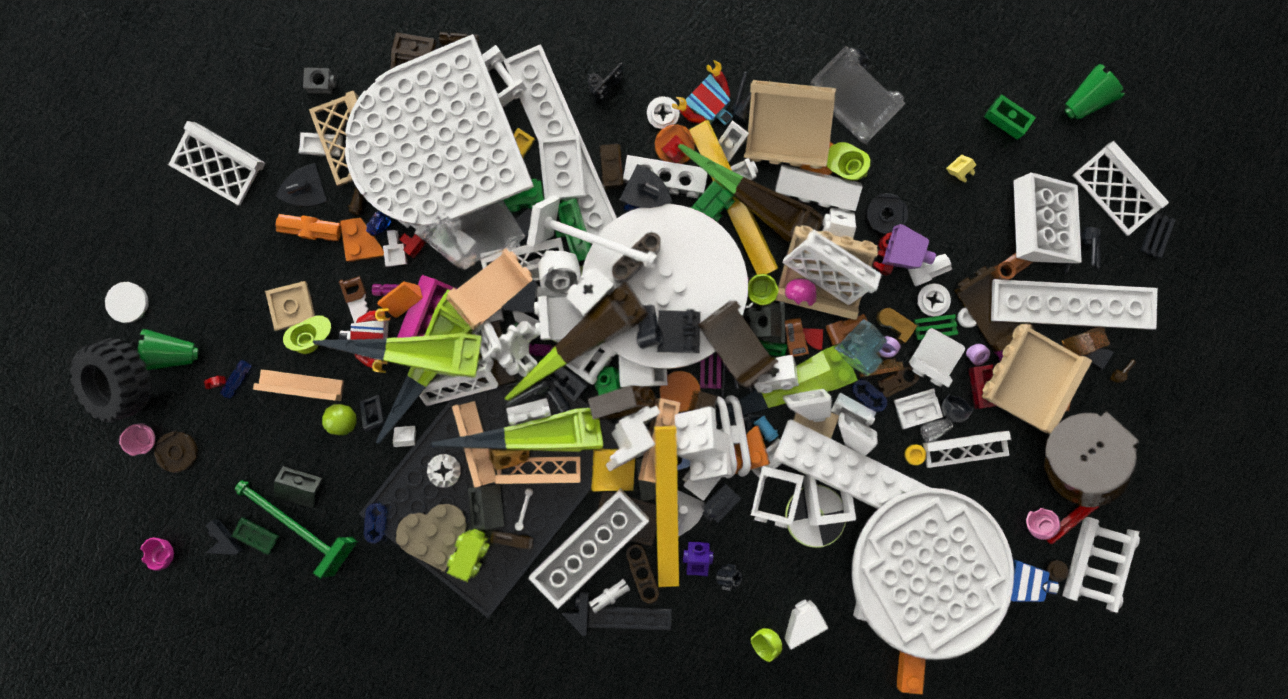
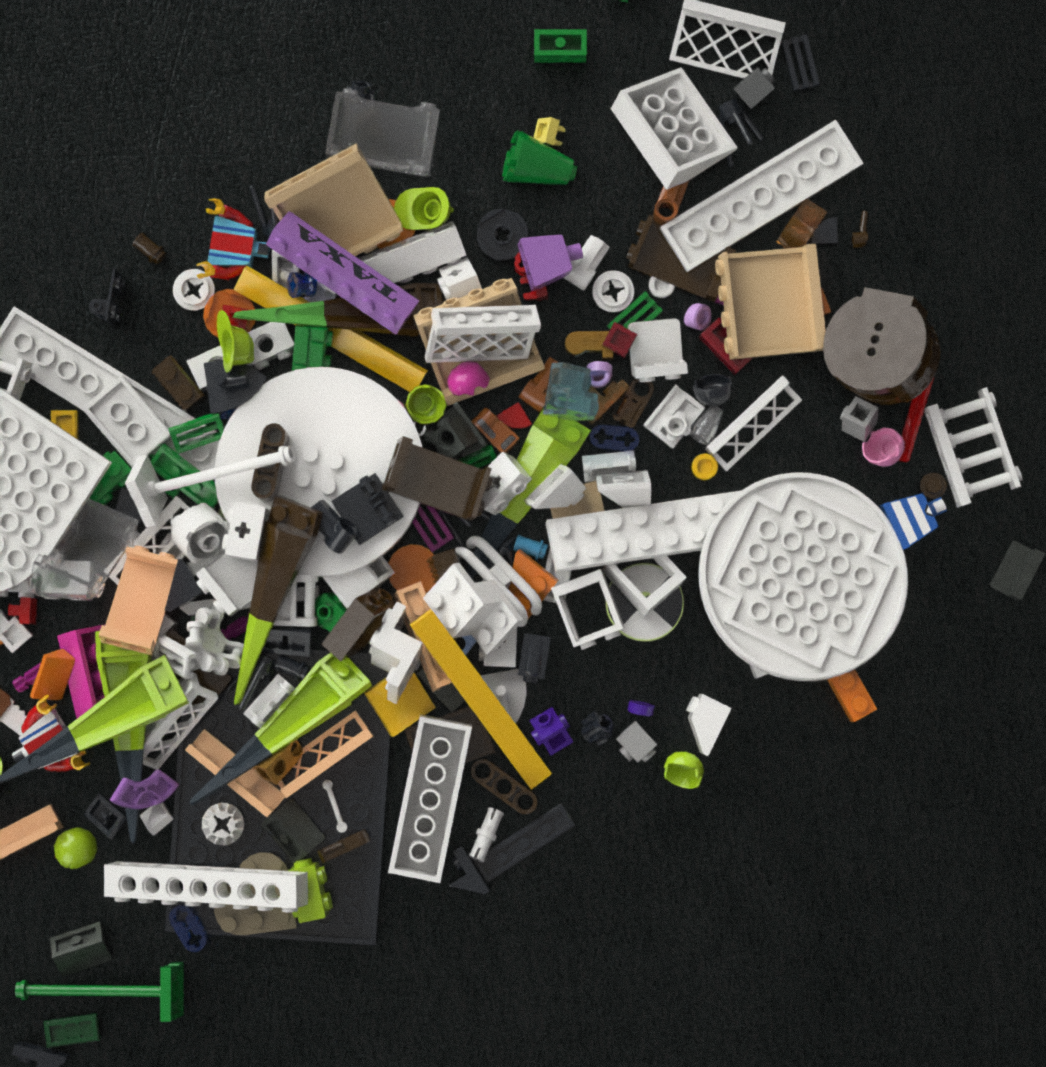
camera: 35 degrees left, 0 degrees up
none -> white brick [104,861,308,912]
none -> medium lavender tile [109,770,179,809]
none -> dark brown pin [132,233,167,265]
none -> green tile [168,413,224,454]
none -> lime piece [217,310,254,373]
none -> medium lavender brick [266,211,419,334]
none -> clear blue wheel [287,272,317,298]
none -> green cone [502,130,577,185]
none -> dark red tile [602,322,637,358]
none -> light grey brick [615,721,657,762]
none -> dark purple tile [627,700,655,716]
none -> white plate [661,411,691,441]
none -> dark grey brick [734,67,775,109]
none -> light grey brick [840,396,879,442]
none -> pearl dark grey panel [990,541,1045,601]

